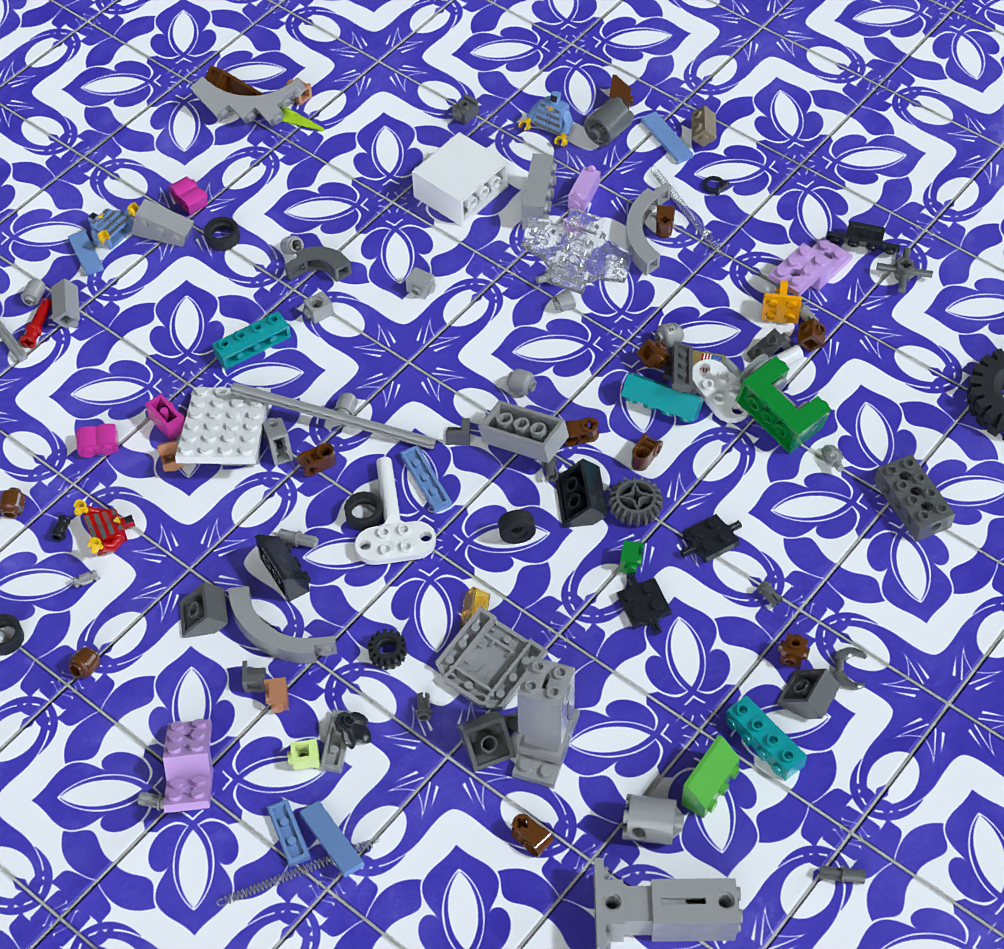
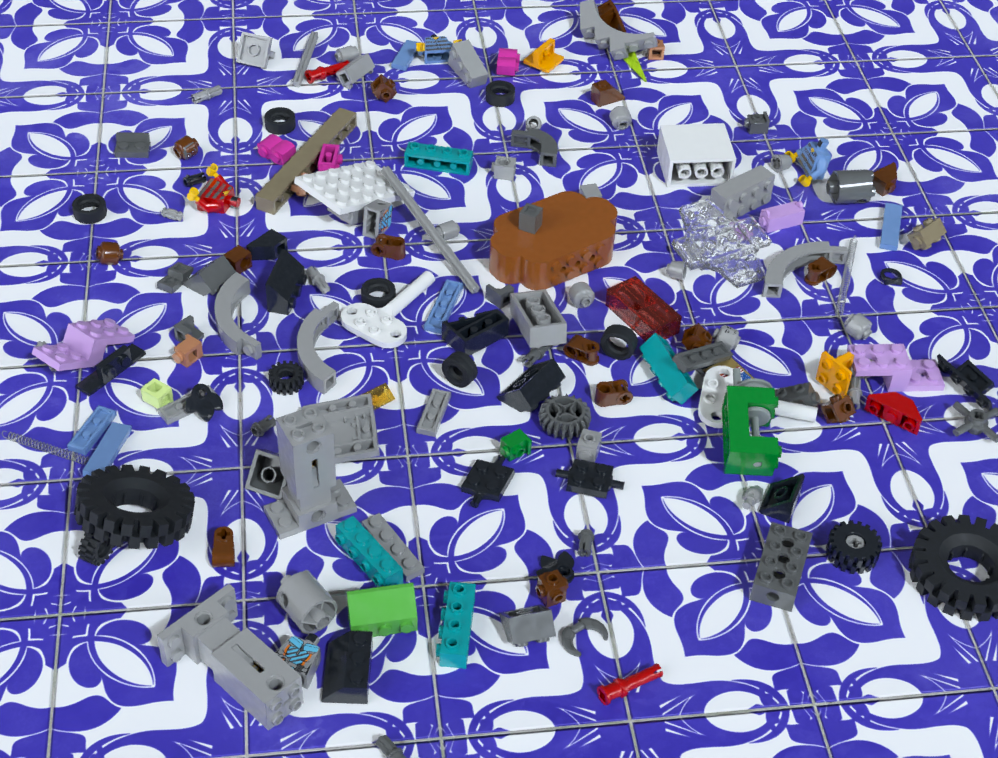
camera: 40 degrees right, 10 degrees down
none -> black tyre [74,465,195,549]
none -> black bracket [76,344,146,396]
none -> black tyre [78,532,115,566]
none -> dark grey slope [157,262,193,294]
none -> reddish brown brick [223,245,252,274]
none -> black slope [246,229,288,261]
none -> dark tan brick [255,107,357,215]
none -> black tyre [264,107,296,135]
none -> torso [275,633,321,689]
none -> light grey arch [297,301,340,394]
none -> black slope [321,631,373,704]
none -> teal brick [335,516,403,587]
none -> light grey plate [361,513,425,582]
none -> reddish brown brick [371,74,397,103]
none -> light grey tile [416,388,451,437]
none -> black wedge [442,309,509,356]
none -> dark orange brick [489,191,618,290]
none -> dark grey panel [519,203,543,235]
none -> light orange bracket [523,38,564,73]
none -> black plate [536,551,574,584]
none -> light grey brick [576,428,602,462]
none -> reddish brown slope [591,80,625,107]
none -> red pin [597,663,663,705]
none -> black tyre [600,324,638,360]
none -> clear red brick [605,276,682,342]
none -> light grey head [609,106,632,130]
none -> black slope [759,474,805,523]
none -> light grey hat [771,154,792,173]
none -> black bush [826,520,882,574]
none -> light grey head [844,313,872,340]
none -> red slope [864,392,923,435]

